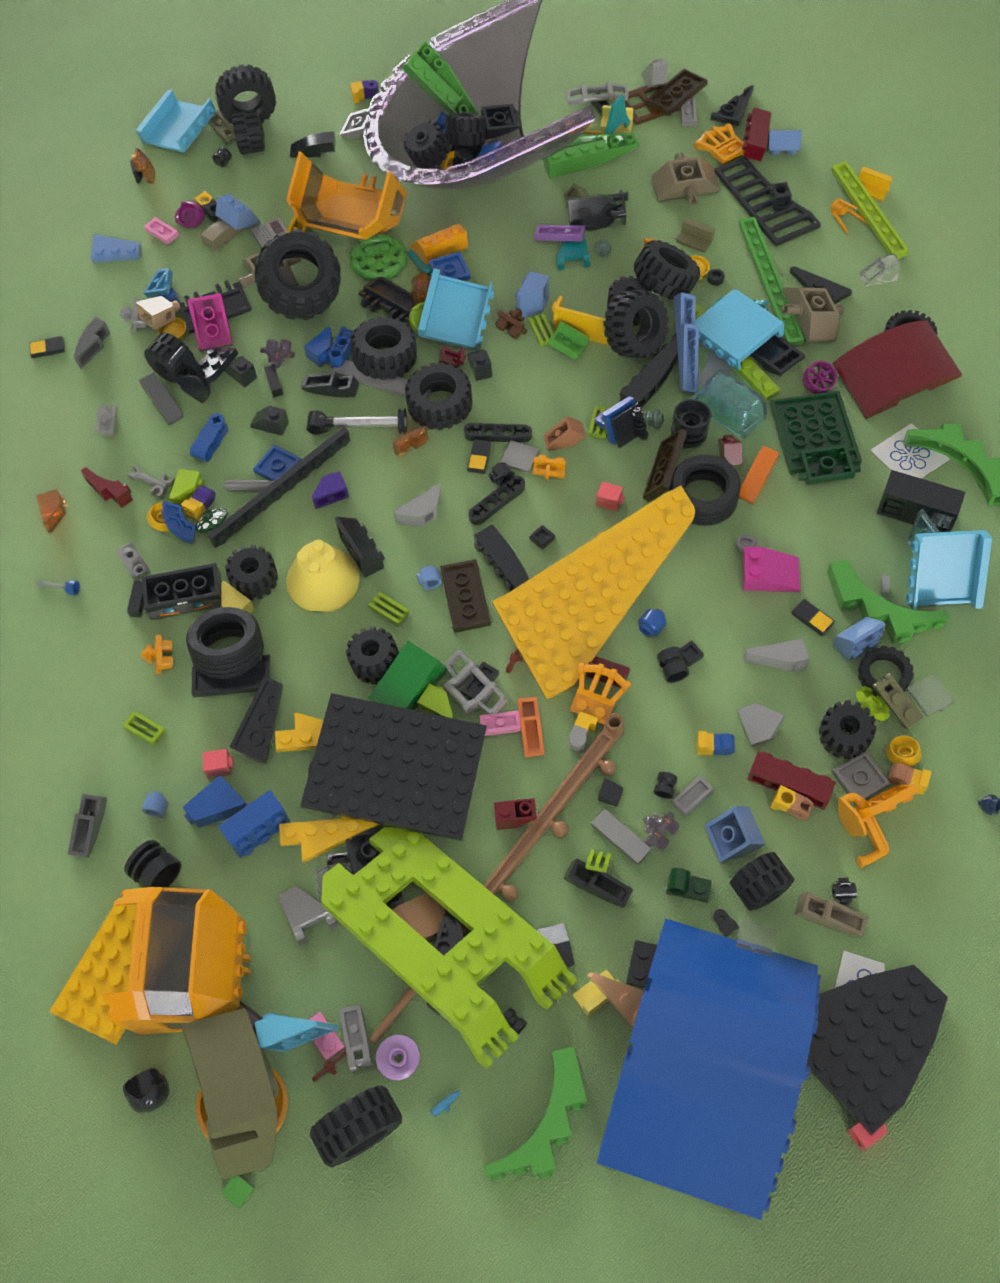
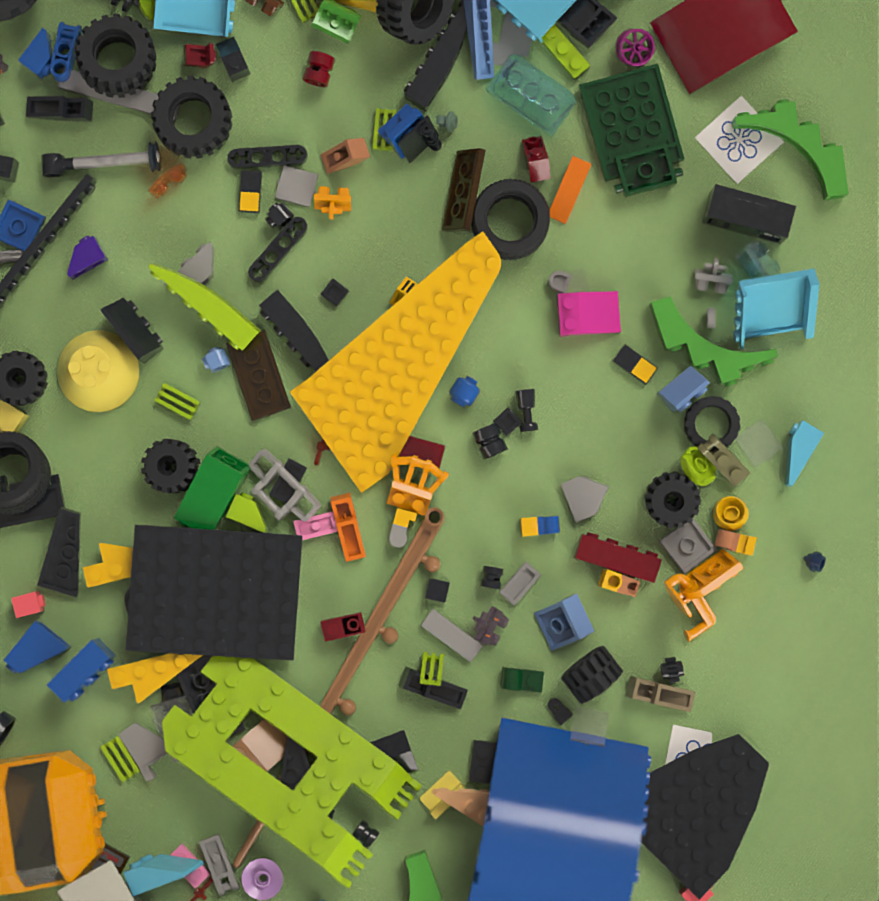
camera: 10 degrees left, 25 degrees up
coral brick [596,481,625,512] -> none
black wheel [670,399,712,448] -> none
light grey slope [744,639,809,671] -> none
none -> lime tile [100,735,141,782]
none -> lime slope [148,263,261,351]
none -> dark red wheel [302,51,335,88]
none -> black piece [515,389,538,432]
none -> light grey hips [694,258,733,294]
none -> medium azure slope [785,420,824,487]

